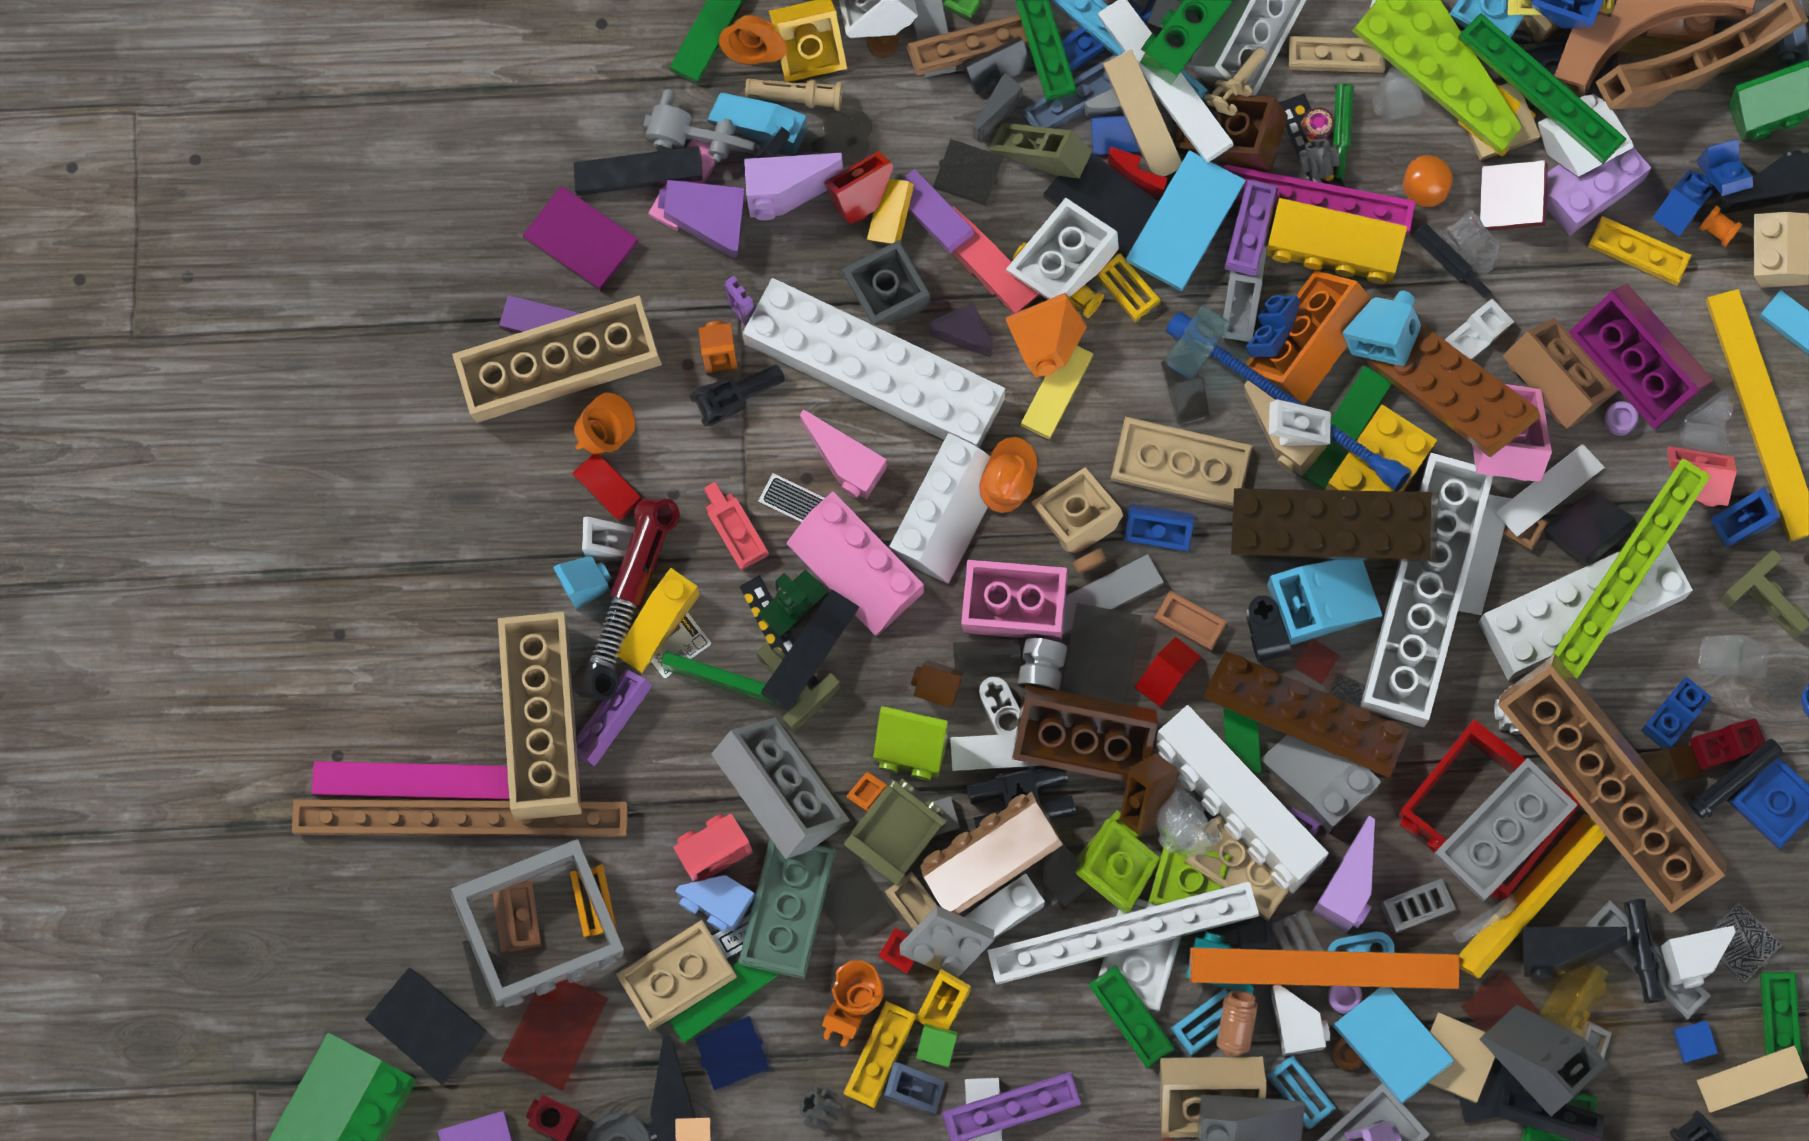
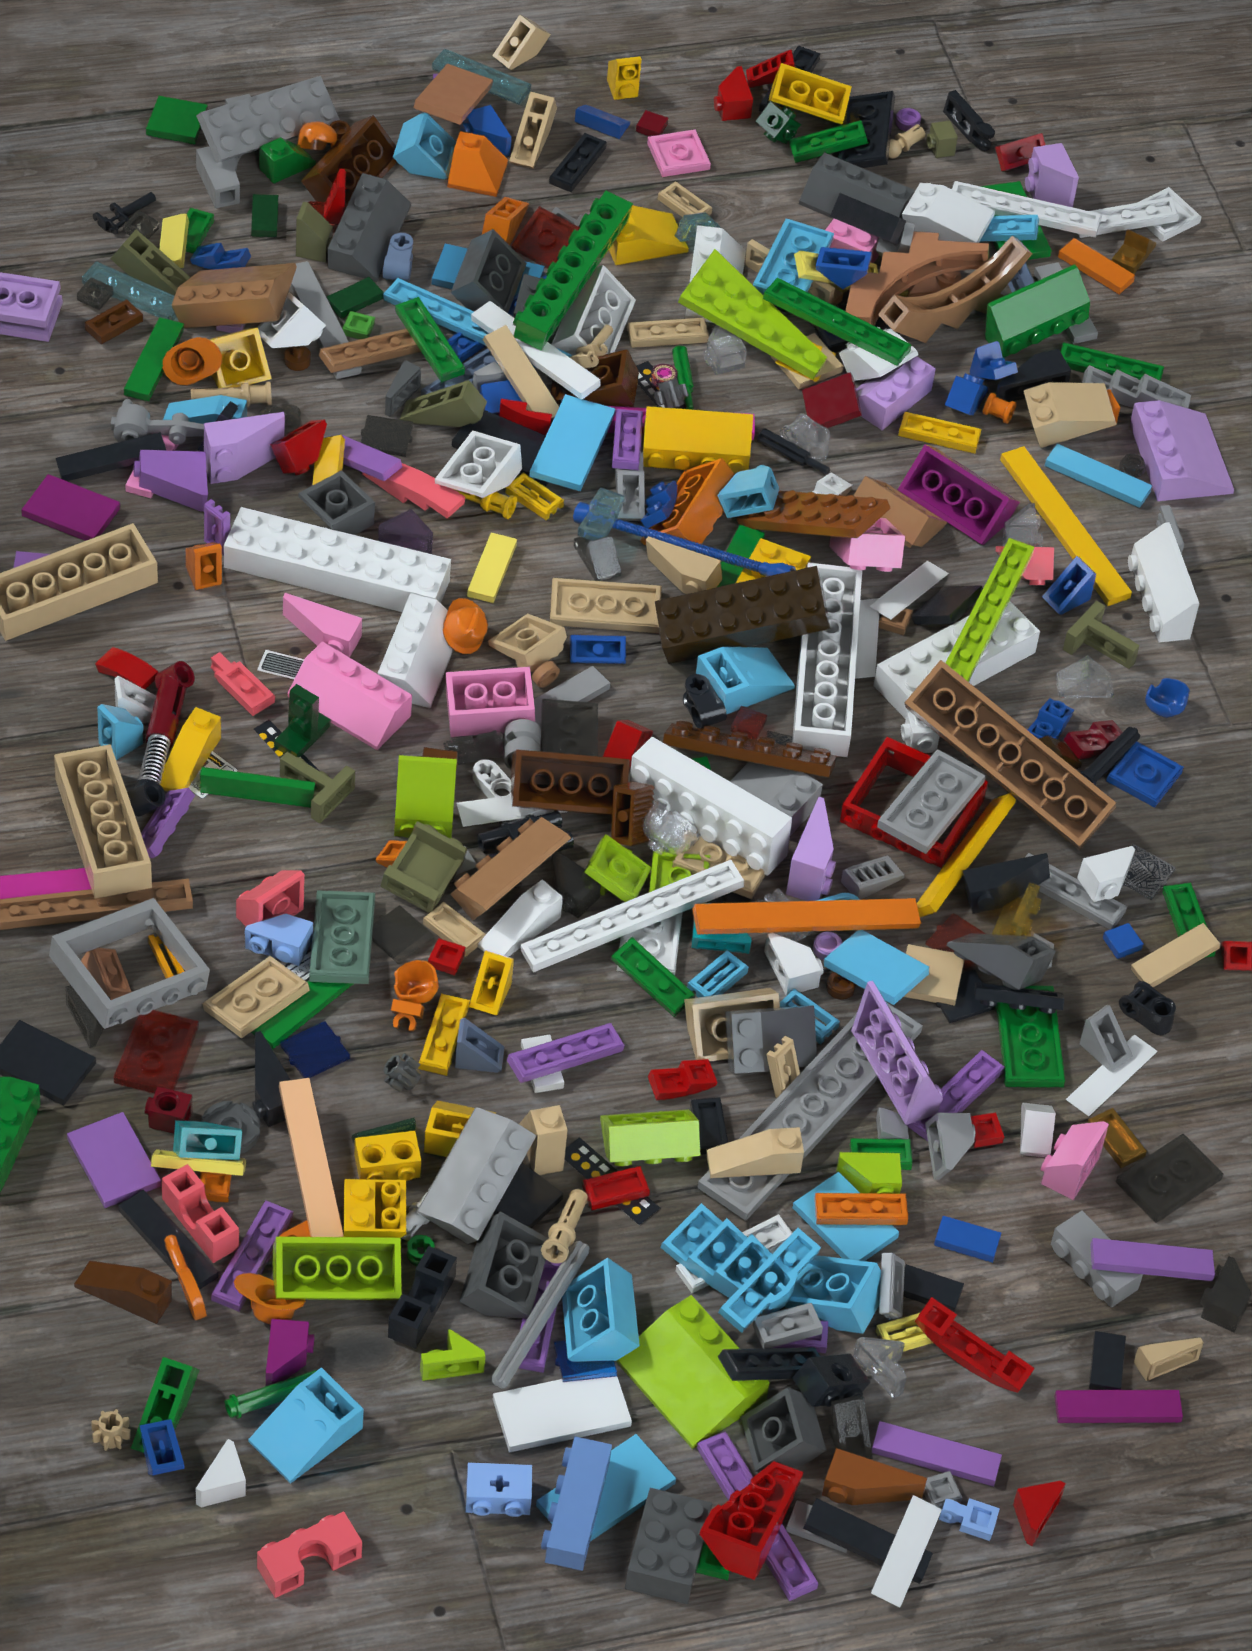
camera: 20 degrees left, 25 degrees down
orange piece [574,393,636,454] -> none
black connector [690,365,785,426] -> none
light grey slope [711,717,850,859] -> none
black tile [761,589,860,712] -> none
light grey plate [900,906,994,978] -> none
bright green tile [916,1023,958,1067] -> none
black tile [963,37,1033,94] -> none
orange slope [1005,293,1087,378] -> none
nougat tile [1153,590,1228,652] -> none
nougat head [1216,991,1258,1057] -> none
white slope [1269,399,1331,446] -> none
orange hair [1402,155,1453,207] -> none
clear tile [1453,894,1519,943] -> none
lavender tile [1604,401,1638,436] -> none
black pin [1623,899,1666,1004] -> none

